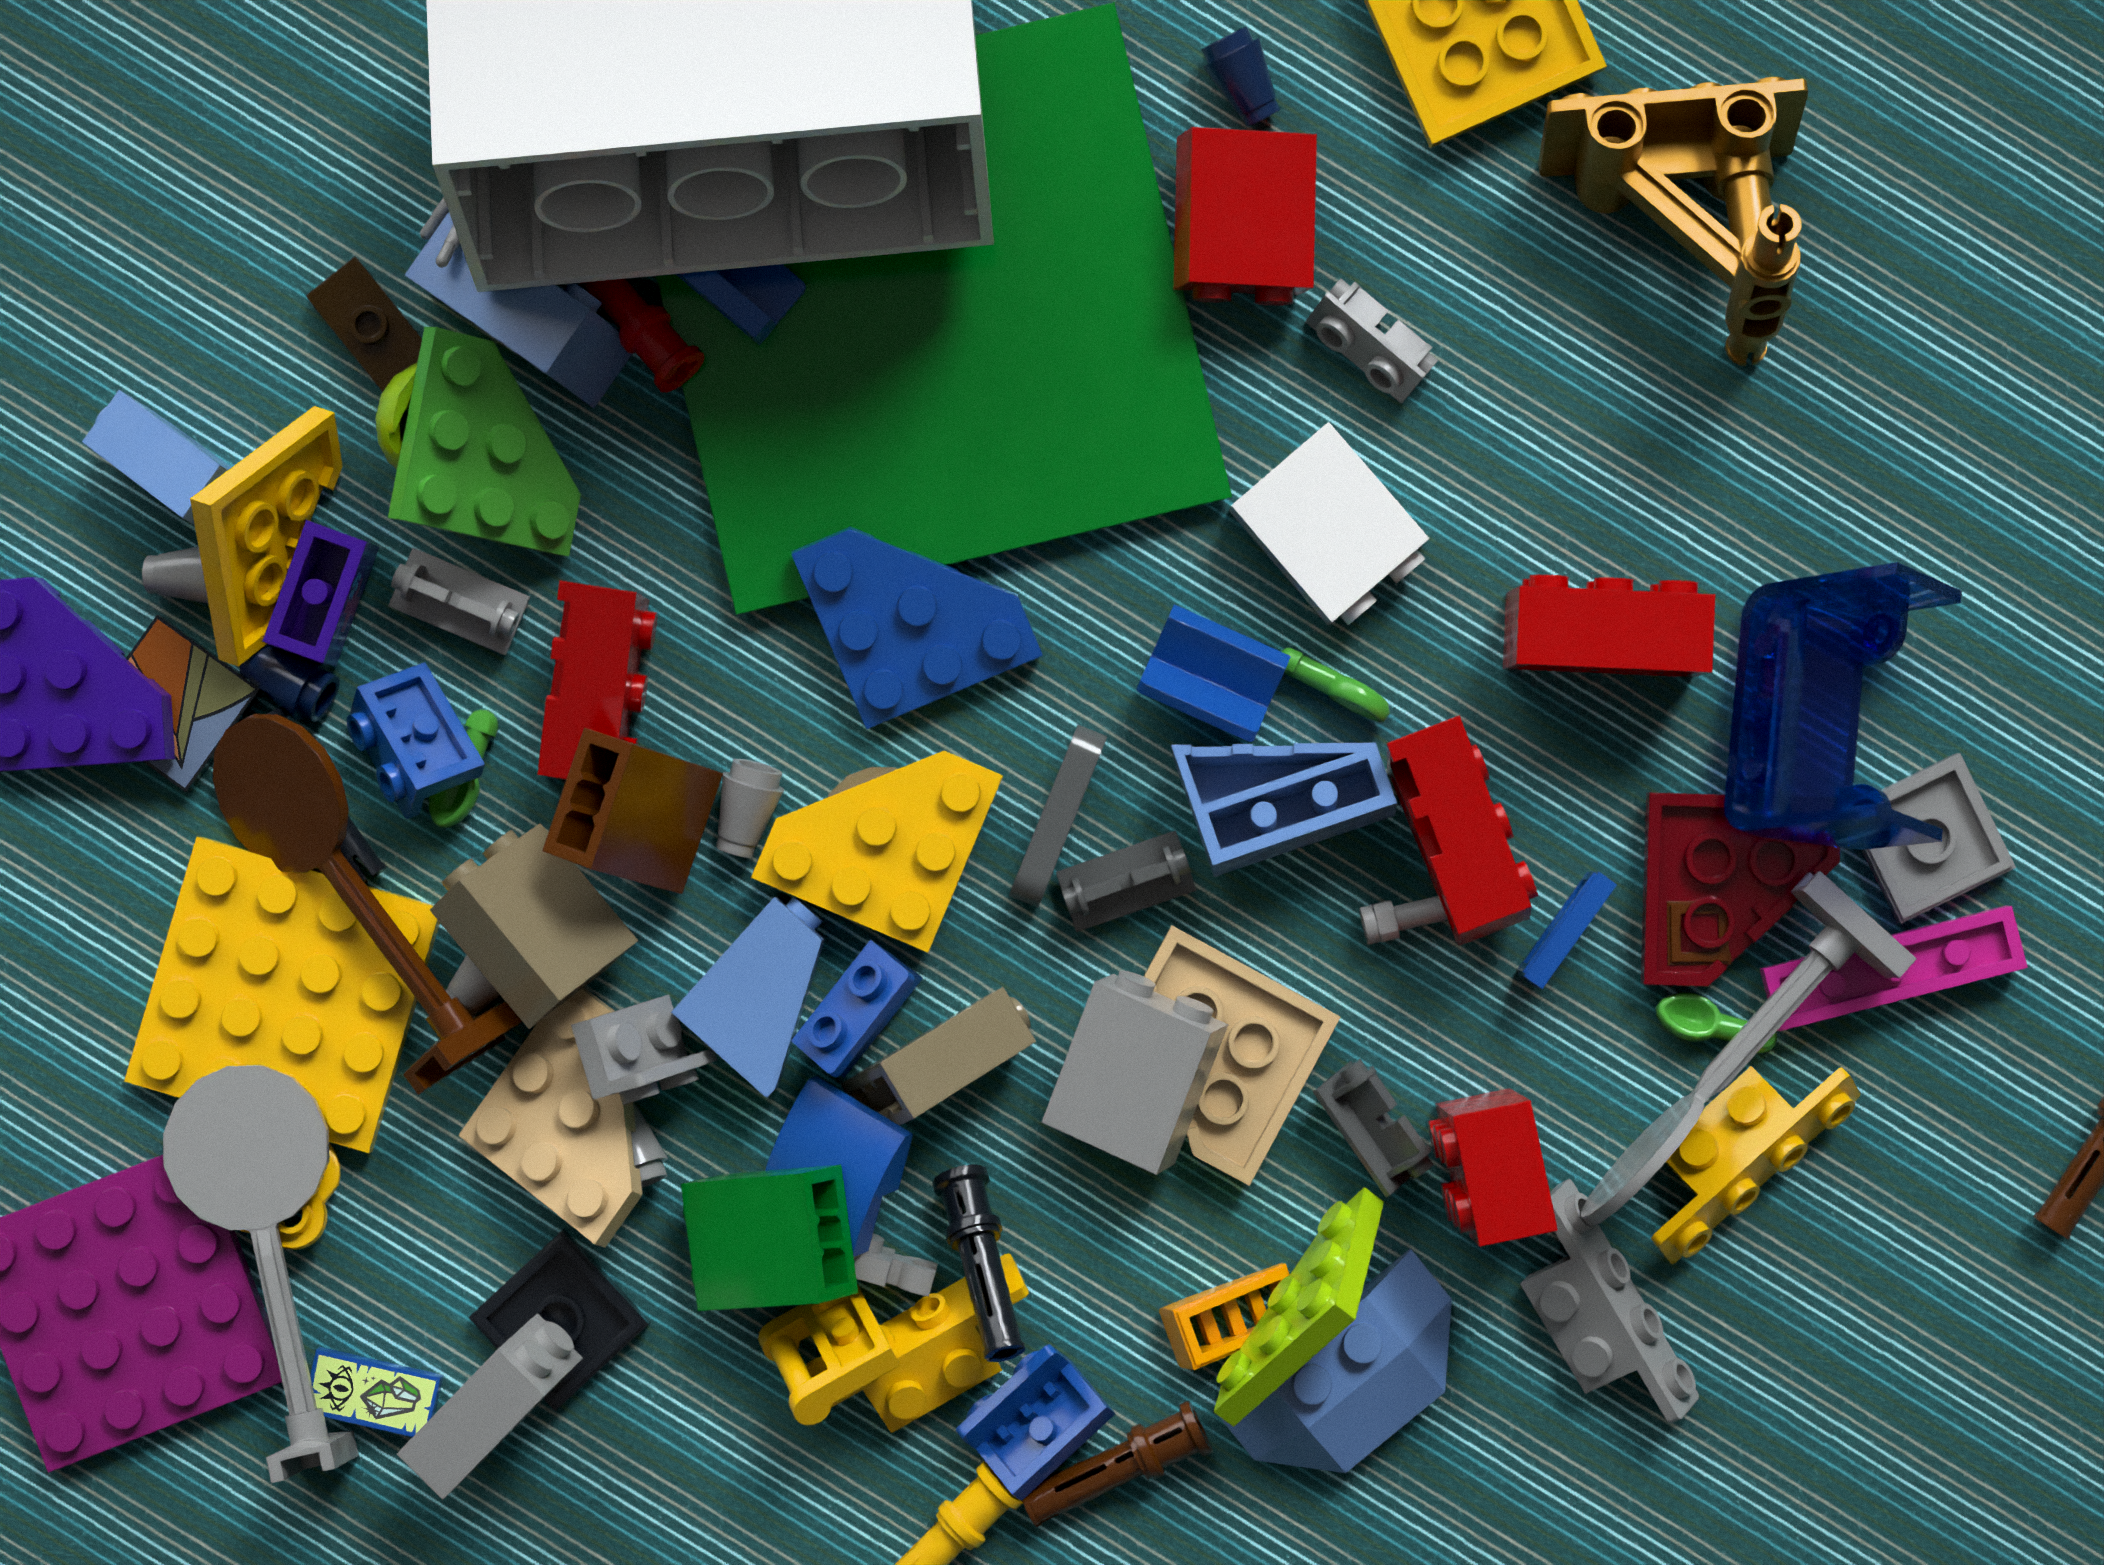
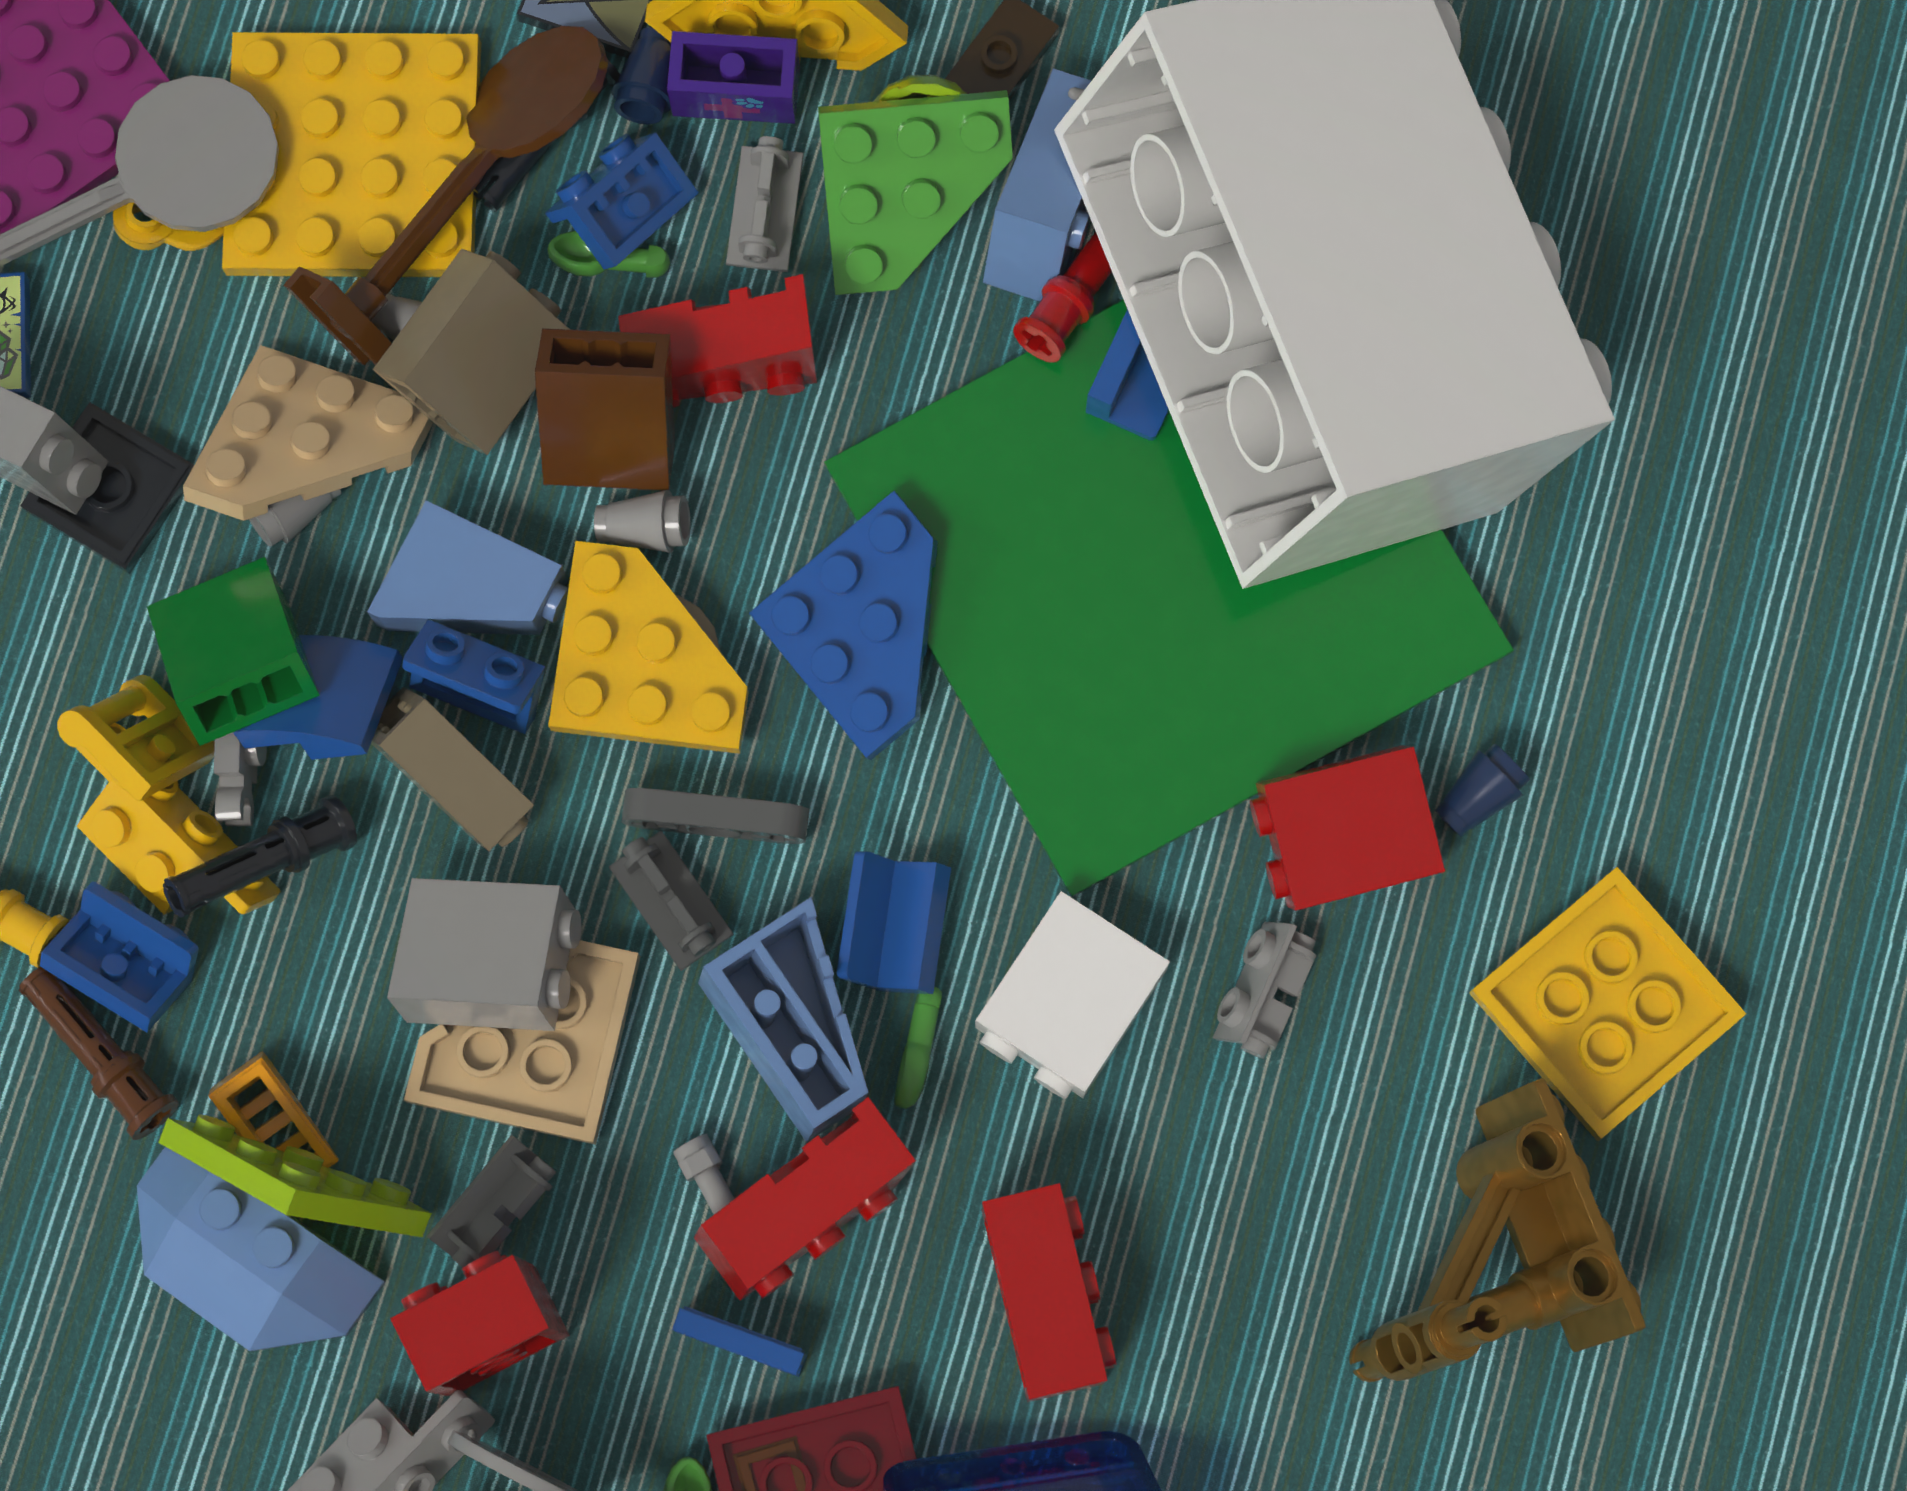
camera: 75 degrees right, 10 degrees down
light grey bracket [571,995,717,1104] -> none

